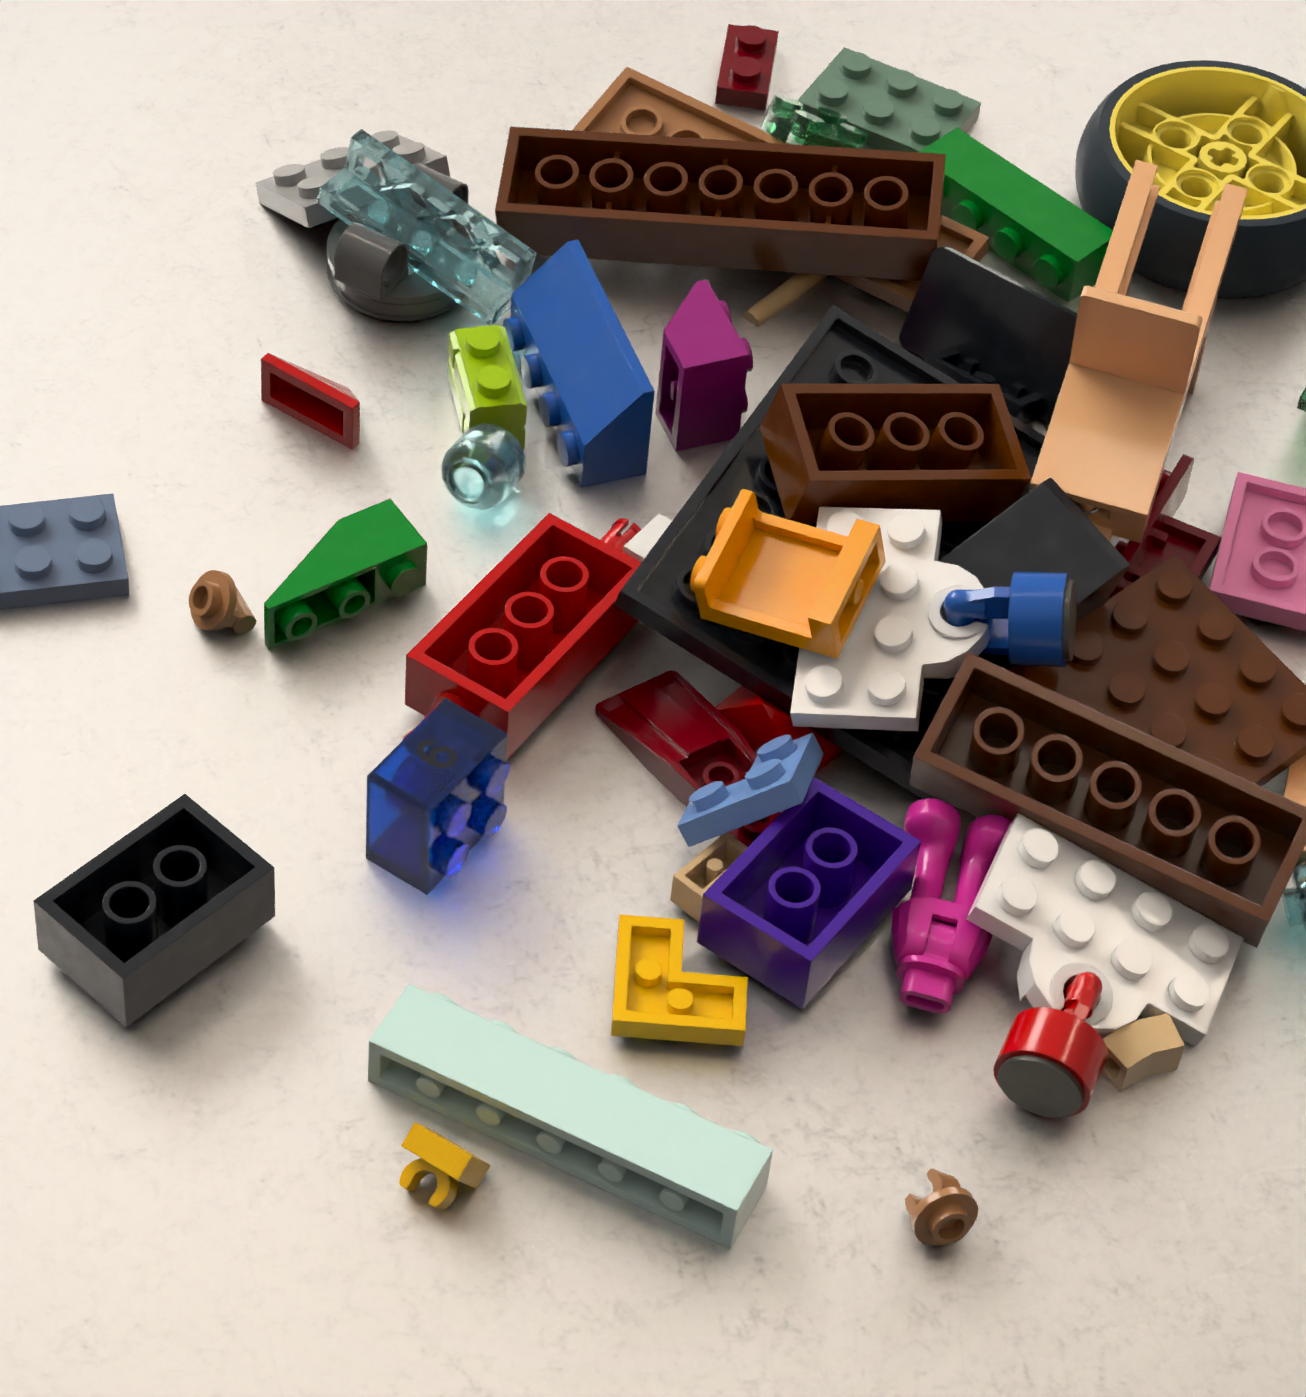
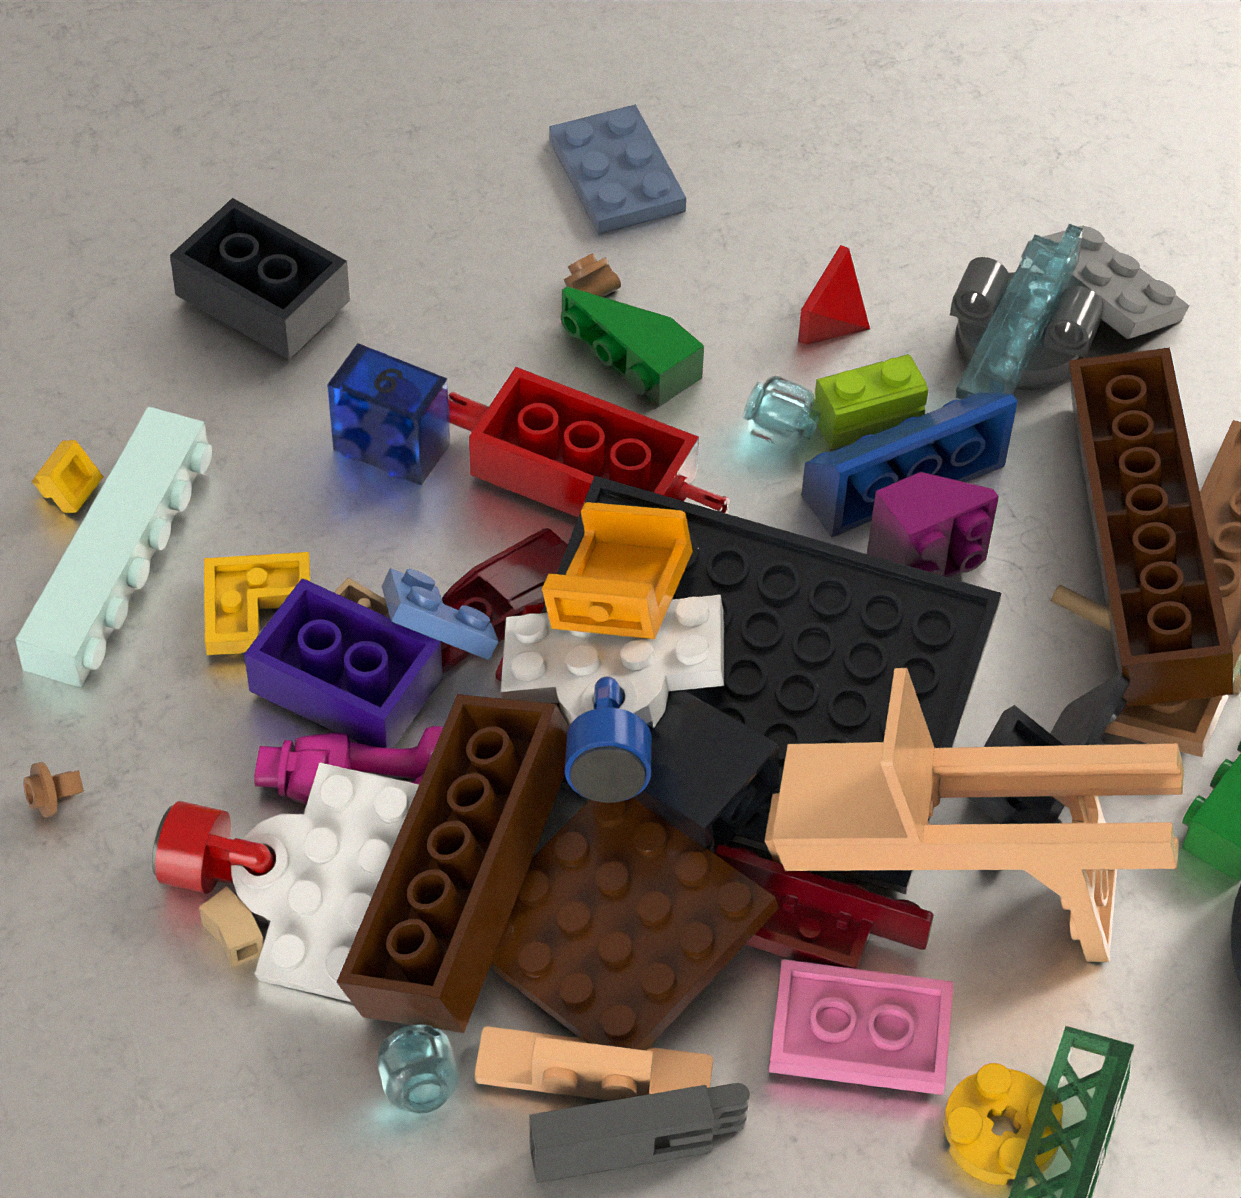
camera: 85 degrees right, 5 degrees up
reddish brown brick [760,384,1031,524] -> none

